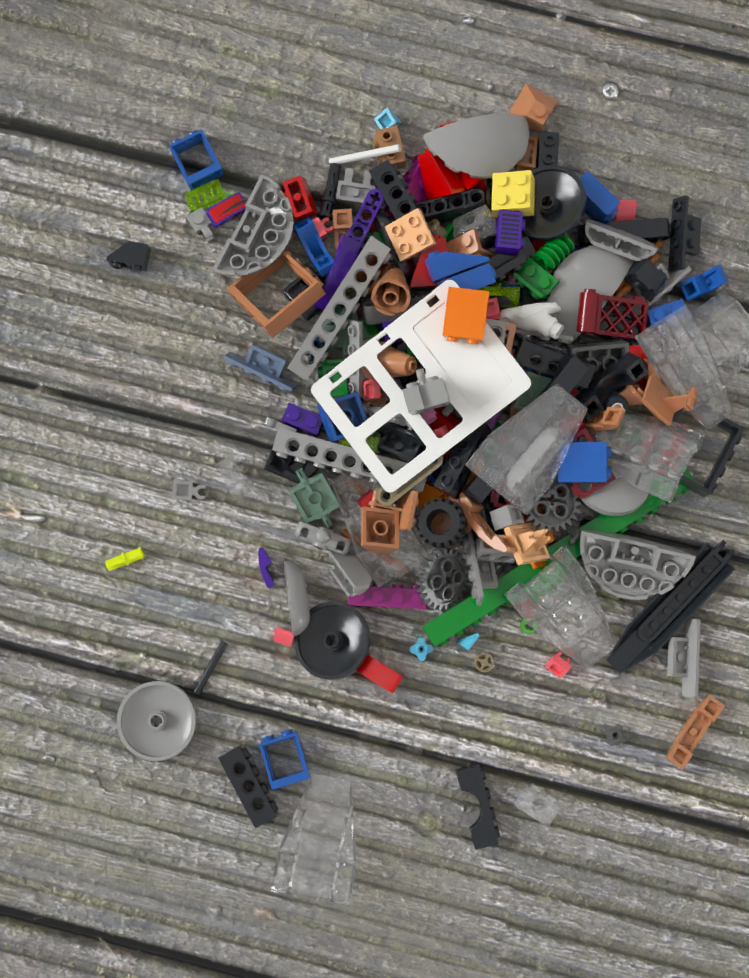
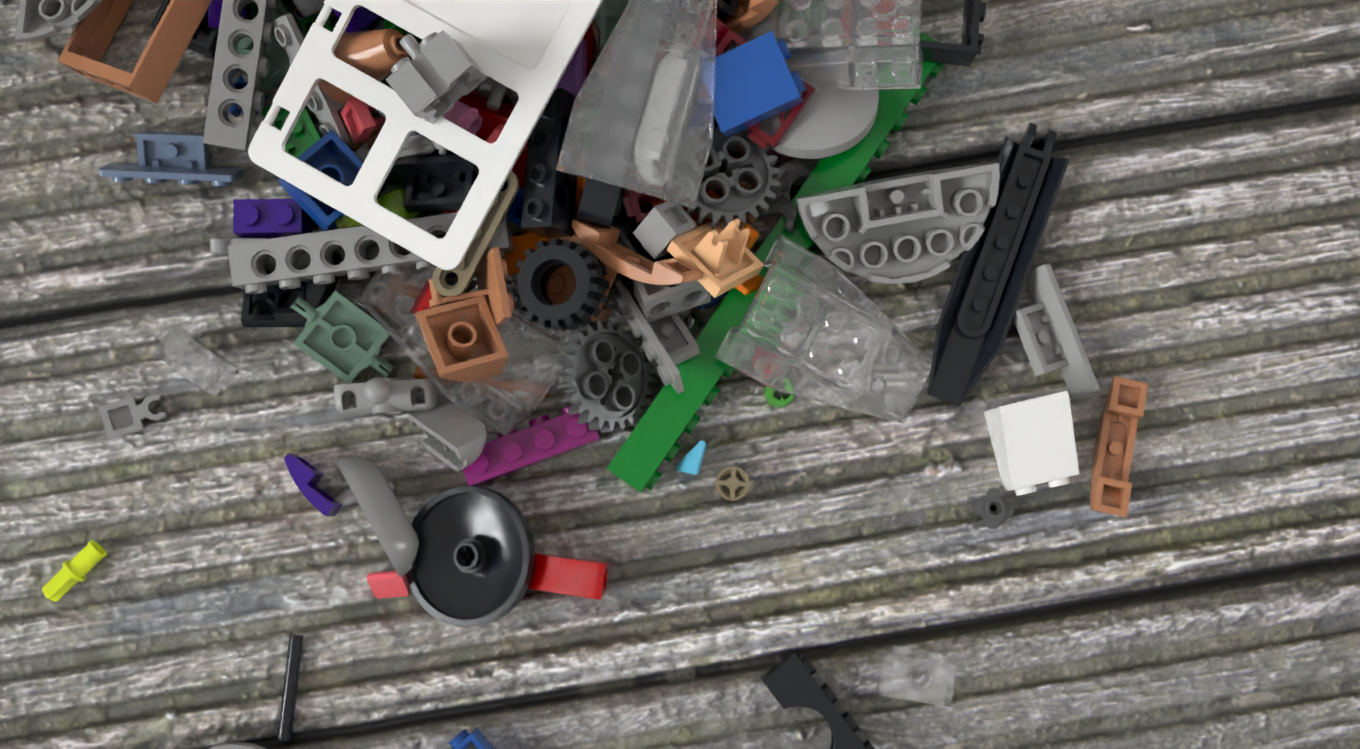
camera: 20 degrees left, 0 degrees up
medium azure plate [410,638,433,661] -> none
coral tile [545,652,572,678] -> none
none -> white slope [984,390,1079,496]

